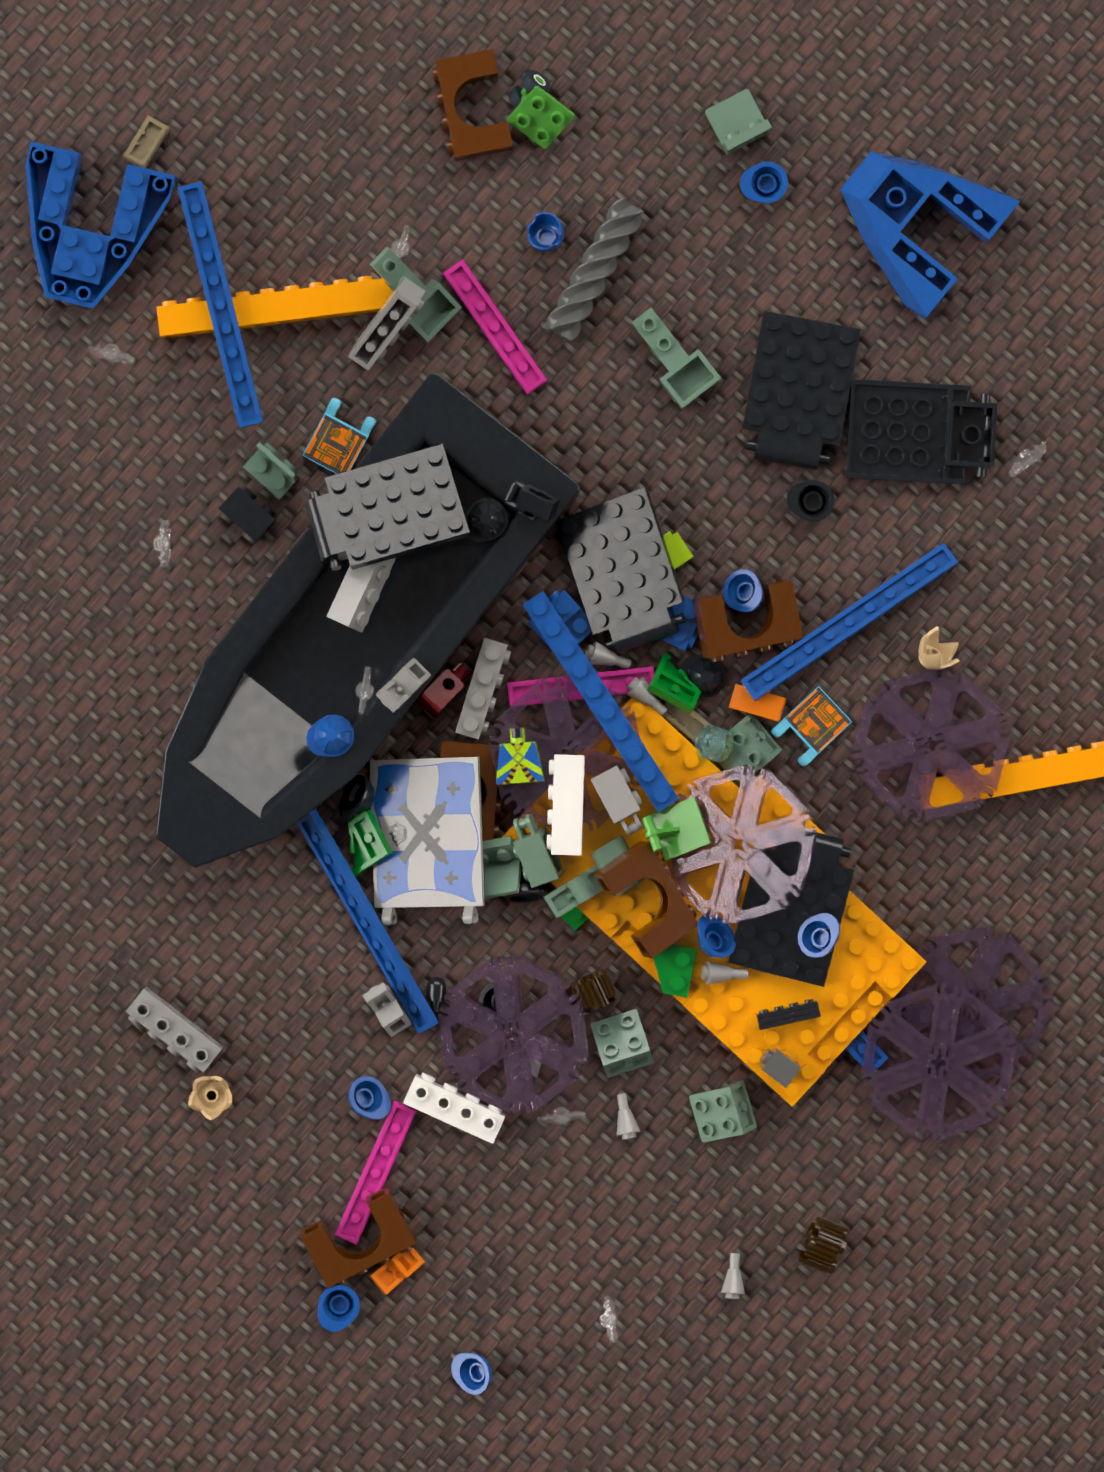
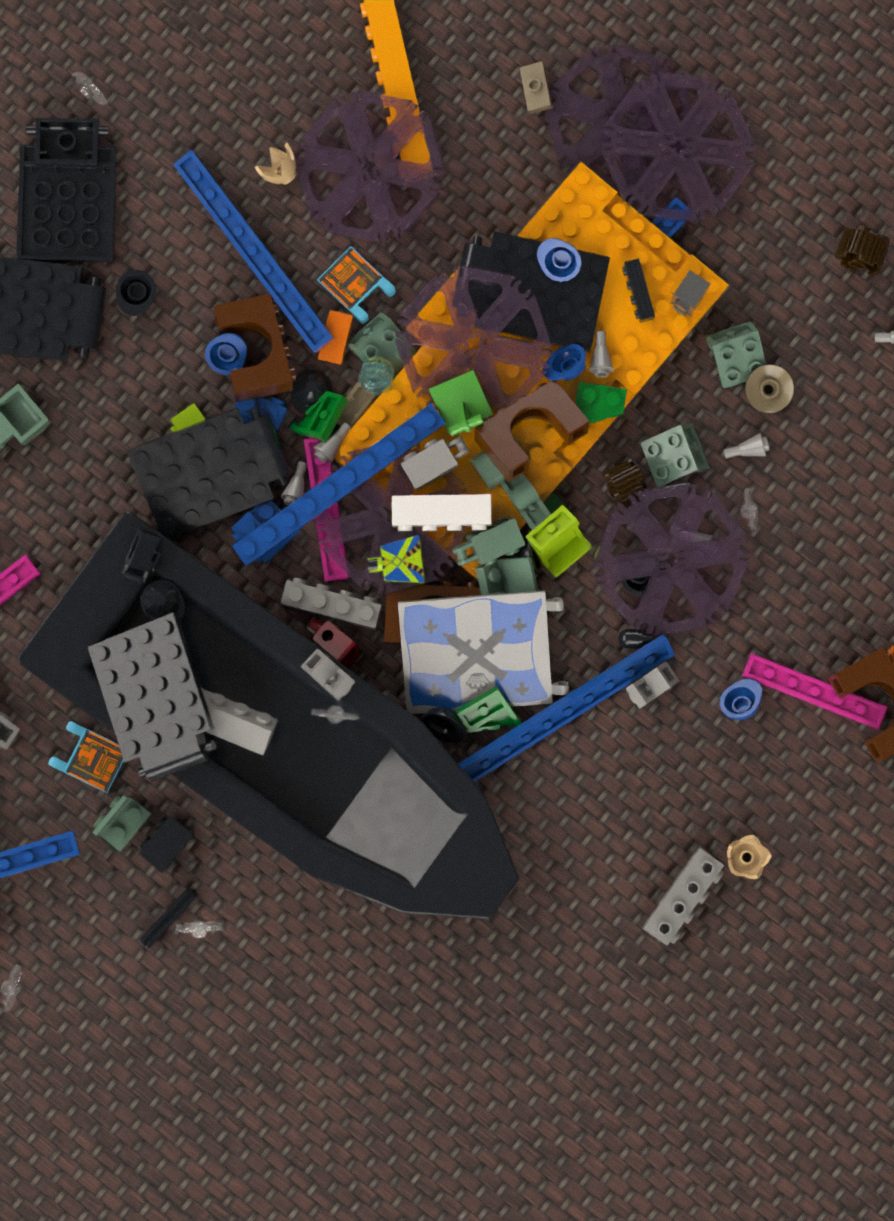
camera: 85 degrees left, 5 degrees down
blue piece [306,715,354,757] -> none
white brick [403,1072,506,1144] -> none
none -> black axle [140,888,197,948]
none -> dark tan plate [520,61,553,114]
none -> lime panel [525,505,592,577]
none -> dark tan dish [745,365,794,413]

